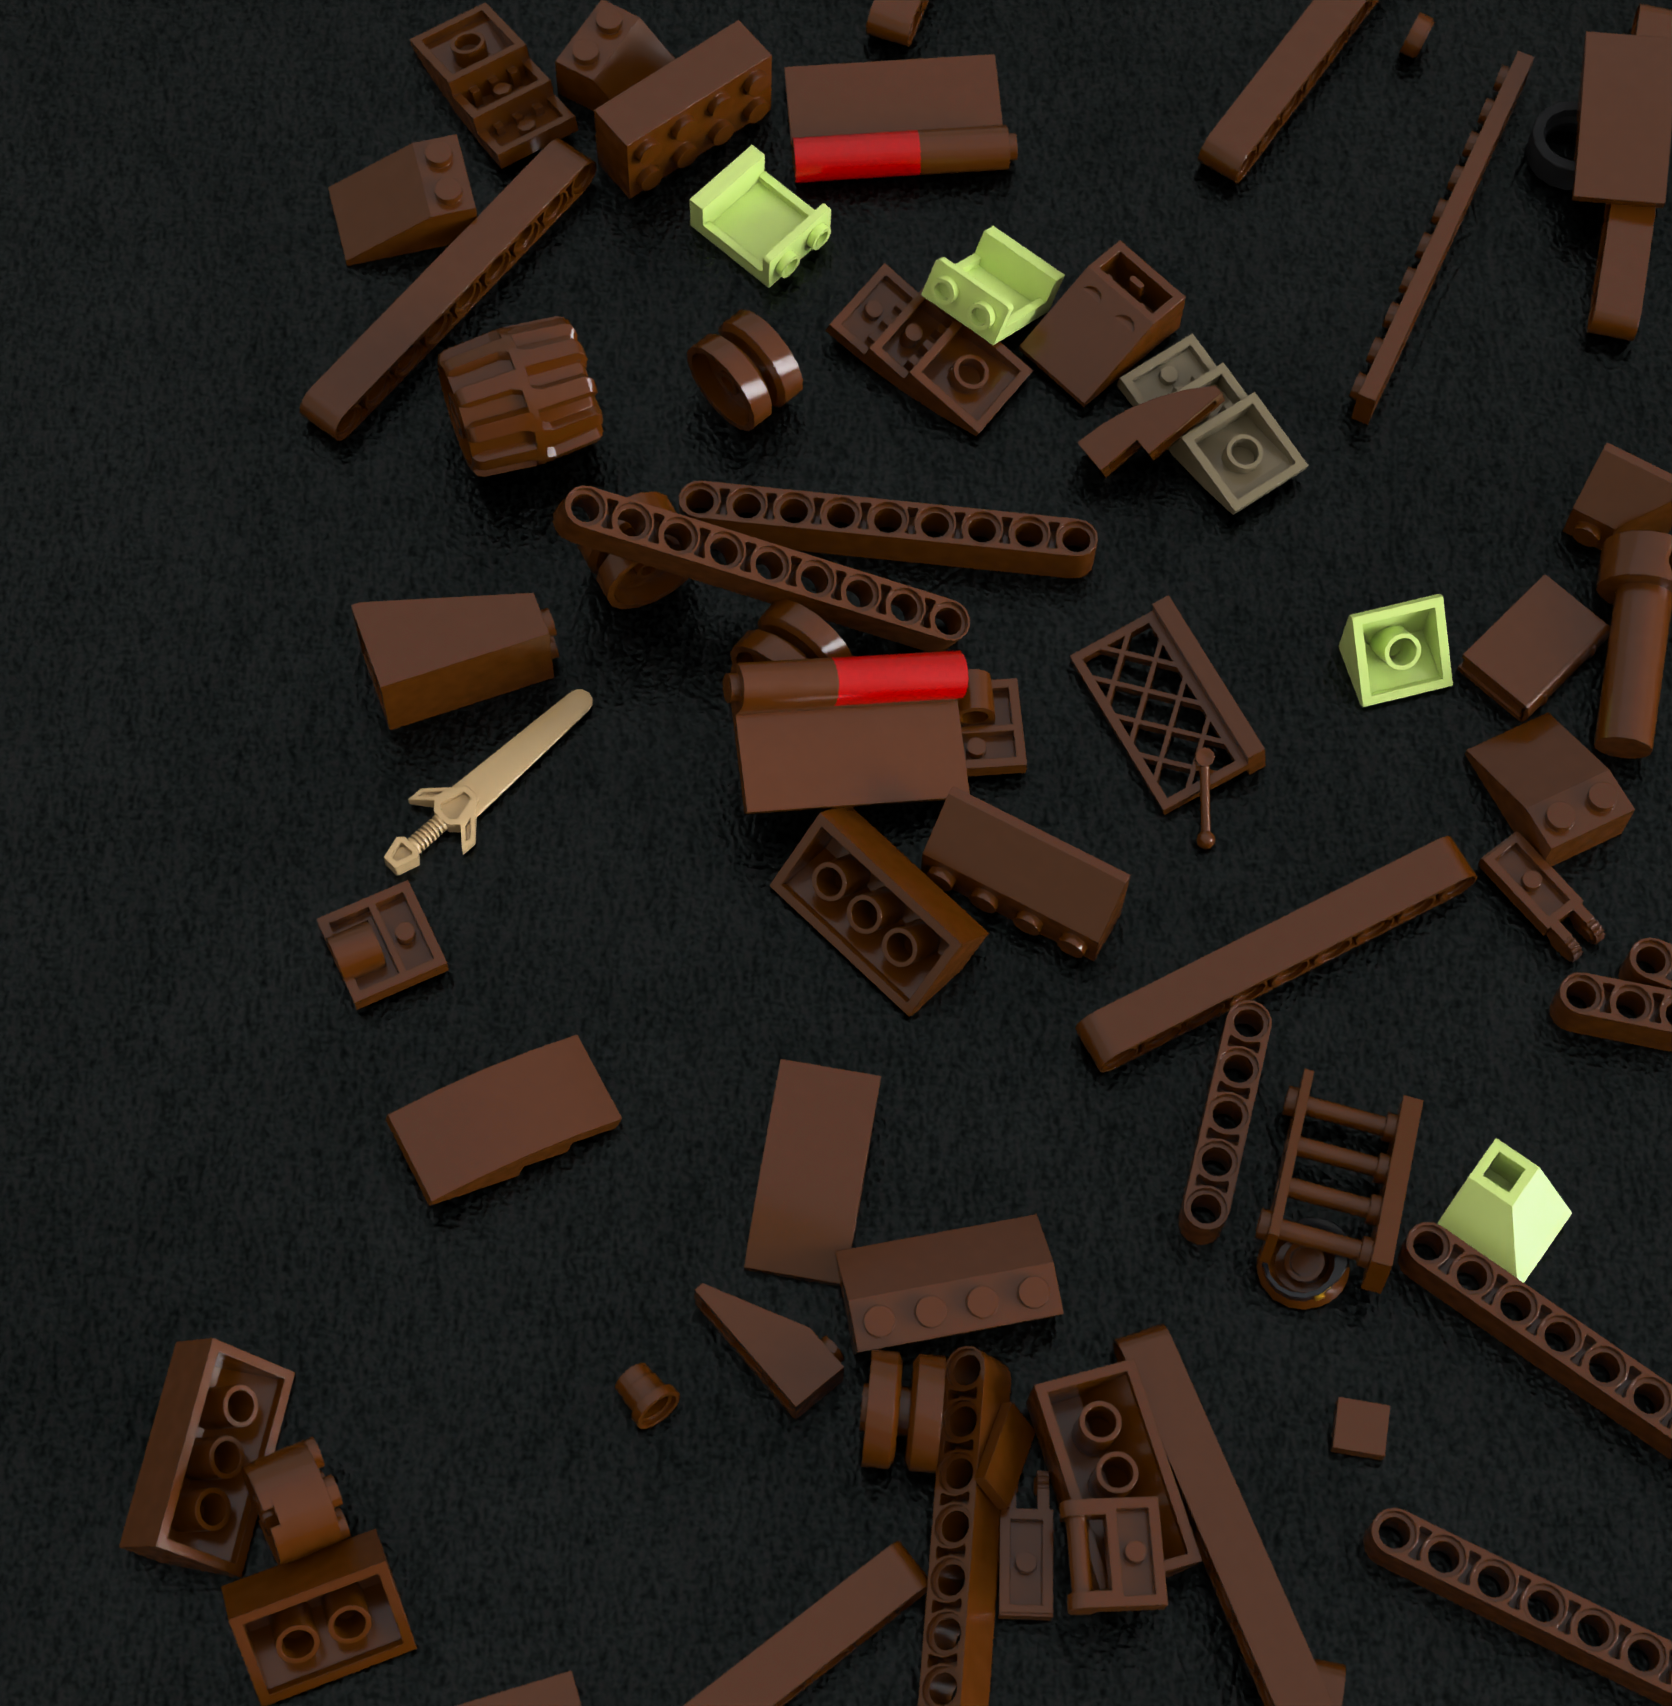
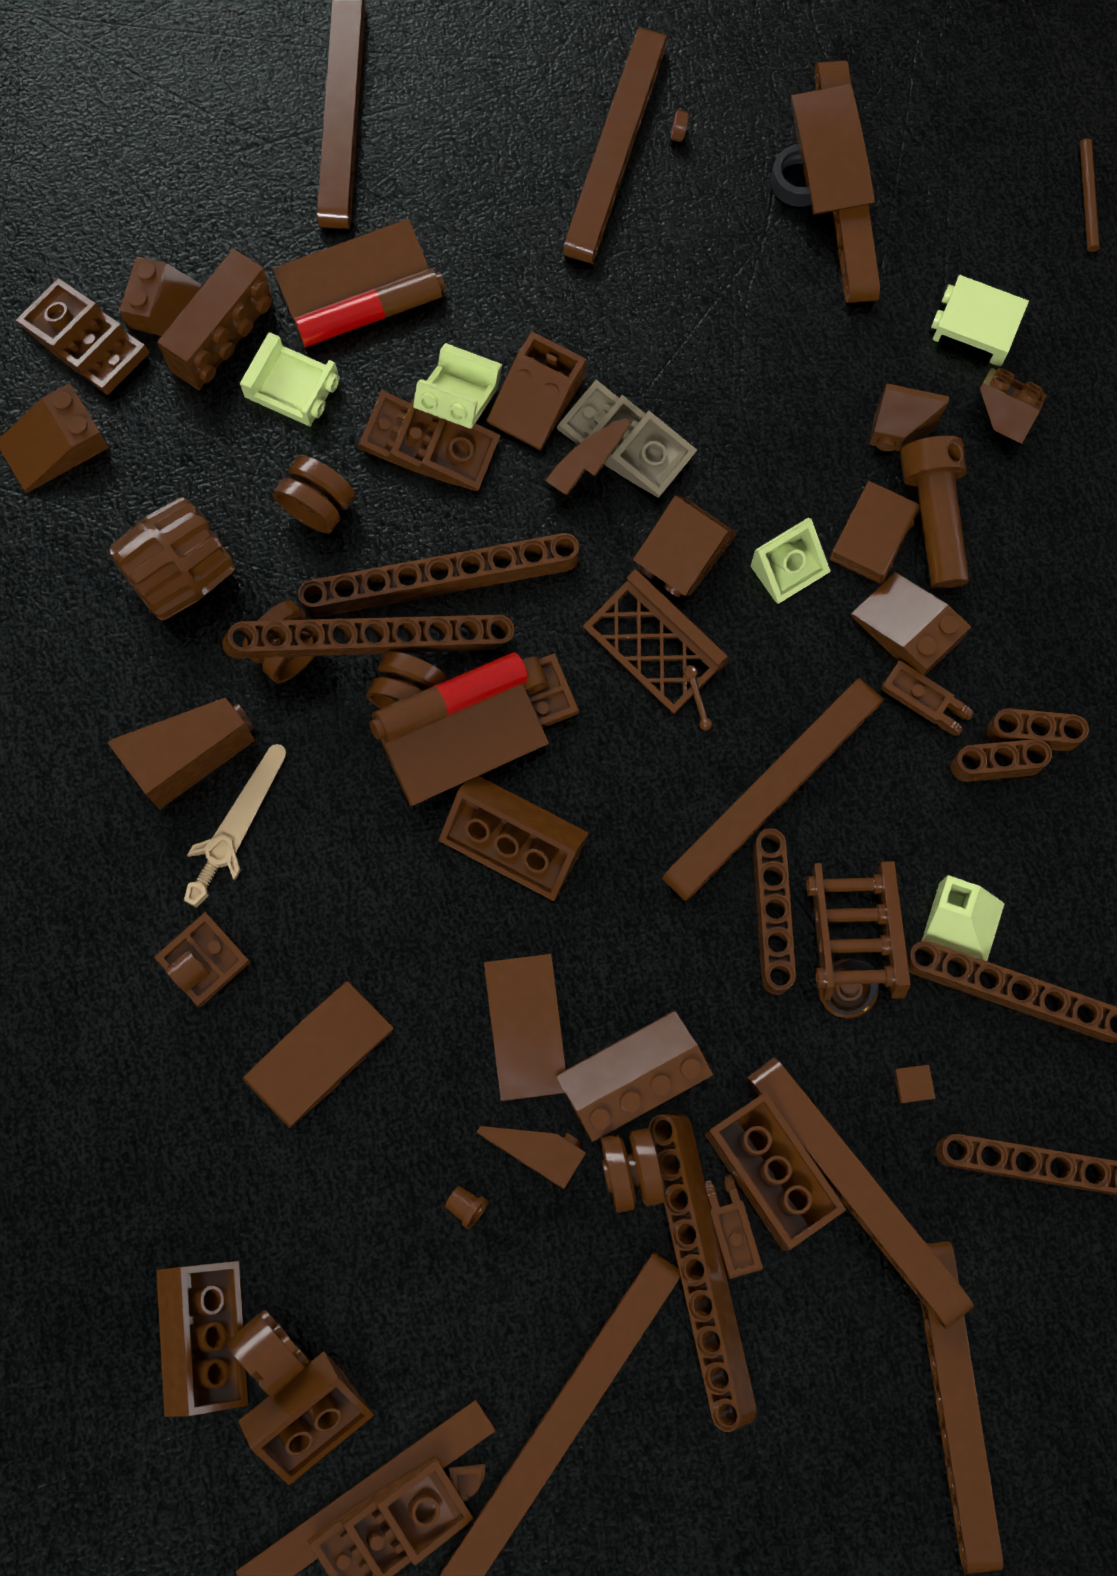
camera: 15 degrees left, 10 degrees up
reddish brown beam [300,138,597,441] -> none
reddish brown slope [921,786,1131,961] -> none
reddish brown piece [974,1401,1036,1510] -> none
reddish brown plate [1059,1496,1168,1615] -> none
reddish brown plate [1349,51,1534,425] -> none
none -> reddish brown slope [633,495,737,598]

